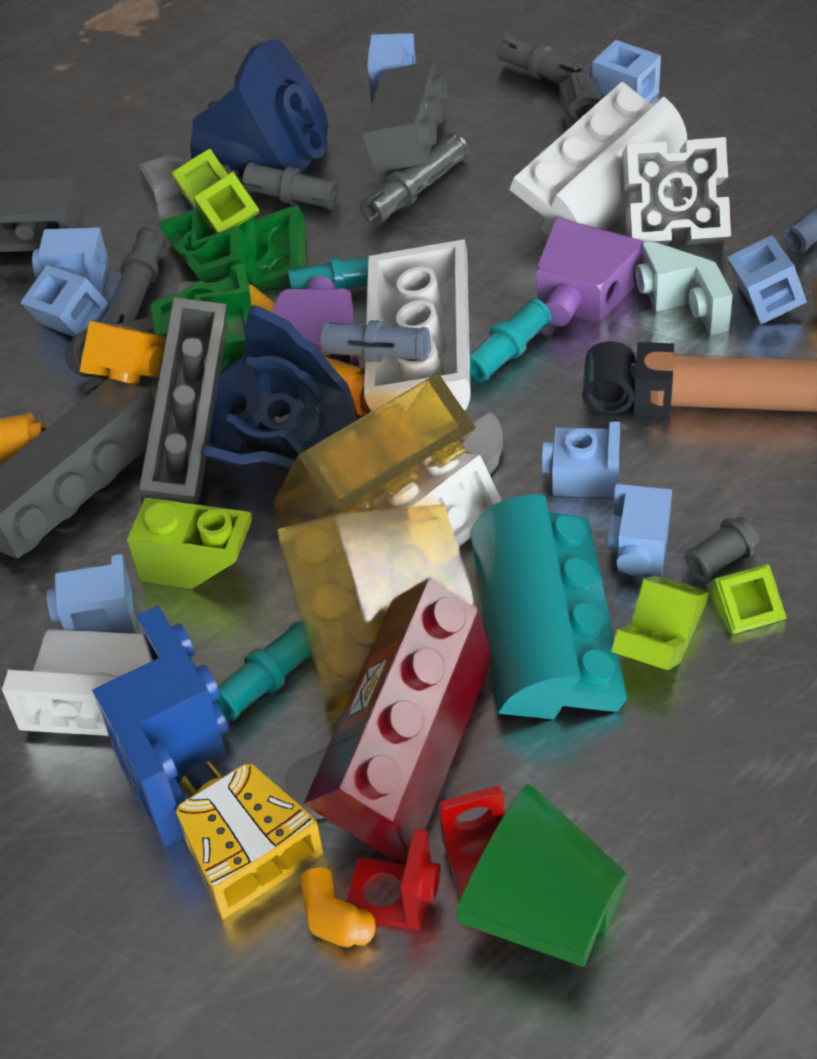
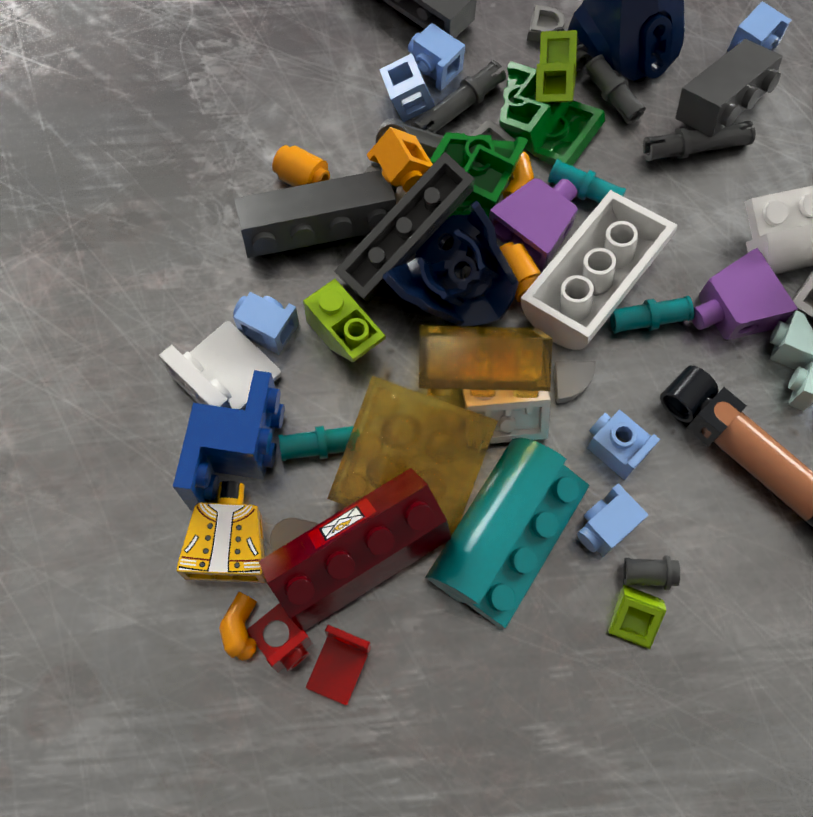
camera: 30 degrees right, 20 degrees up
sand blue pin [321,320,430,362] -> none
green slope [456,784,627,967] -> none
lime slope [611,575,710,670] -> none

